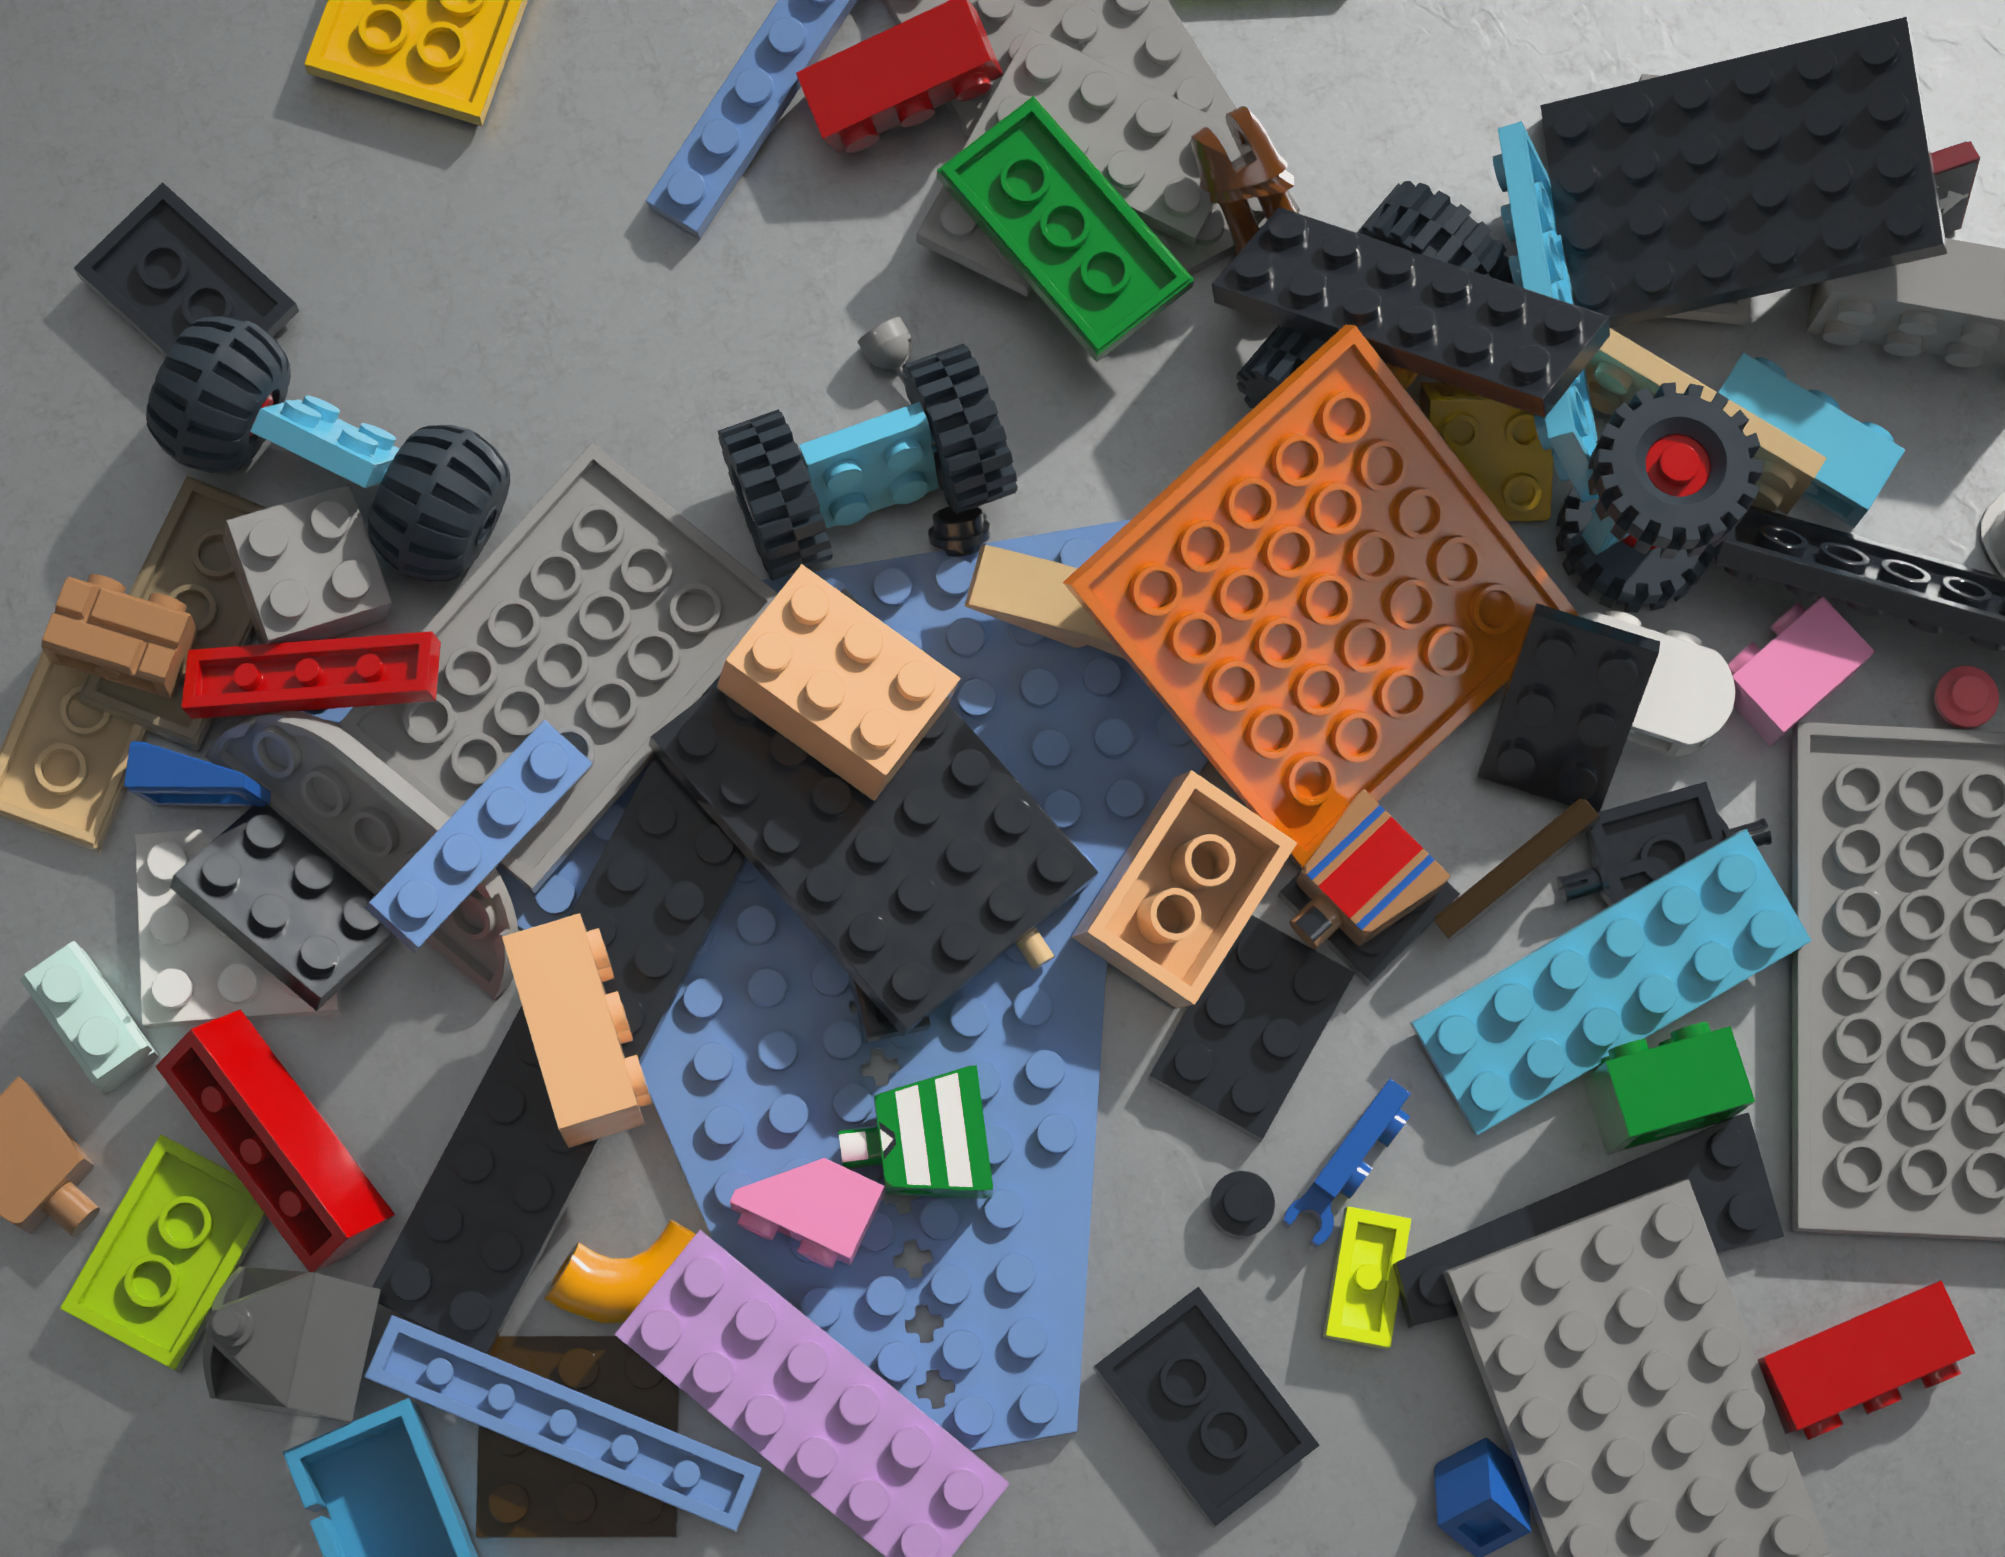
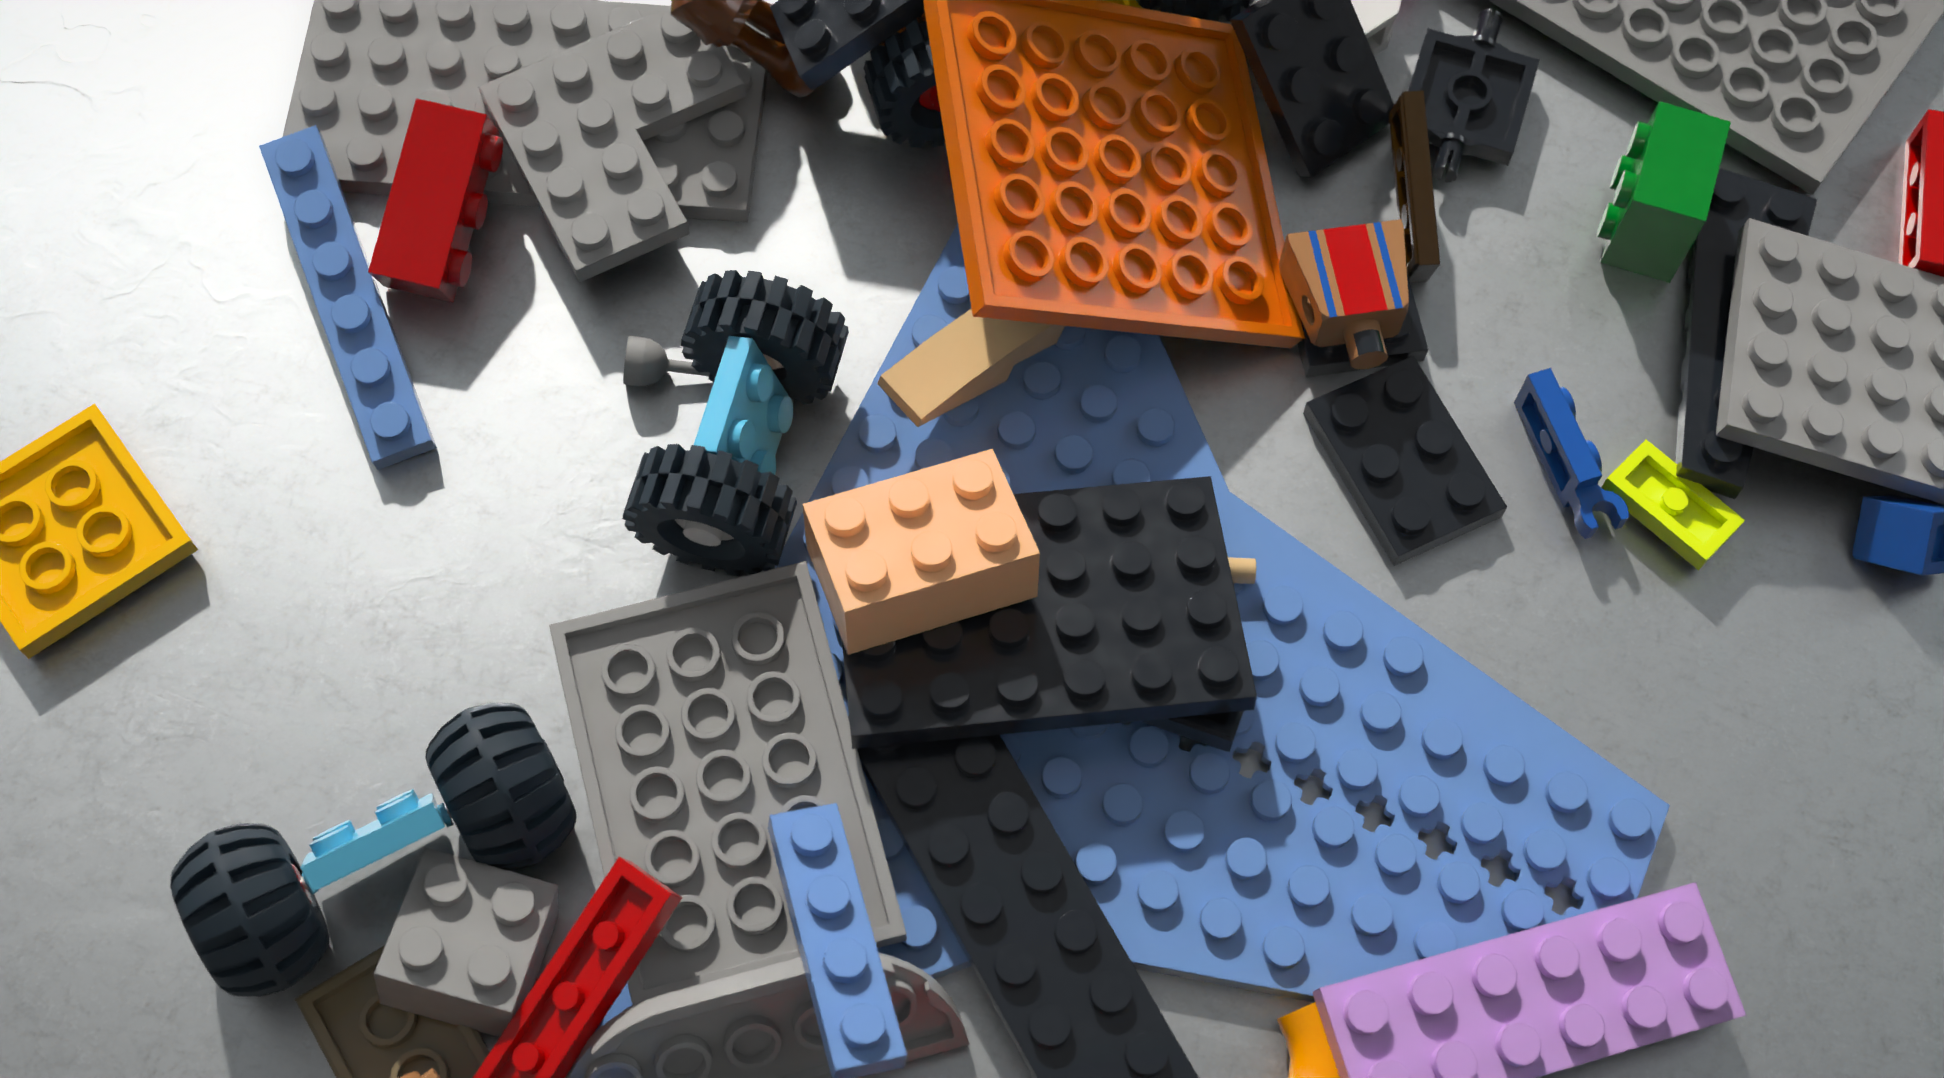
camera: 50 degrees left, 10 degrees down
black plate [74,182,299,356] -> none
light nougat brick [502,913,652,1148] -> none
bright pink slope [730,1158,884,1269] -> none
torso [838,1065,994,1199] -> none
black plate [928,506,992,557] -> none
green tile [937,96,1194,362] -> none
light nougat brick [1071,770,1297,1009] -> none
black plate [1093,1286,1320,1528] -> none
black plate [1209,1171,1275,1237] -> none
medium azure plate [1410,829,1812,1135] -> none

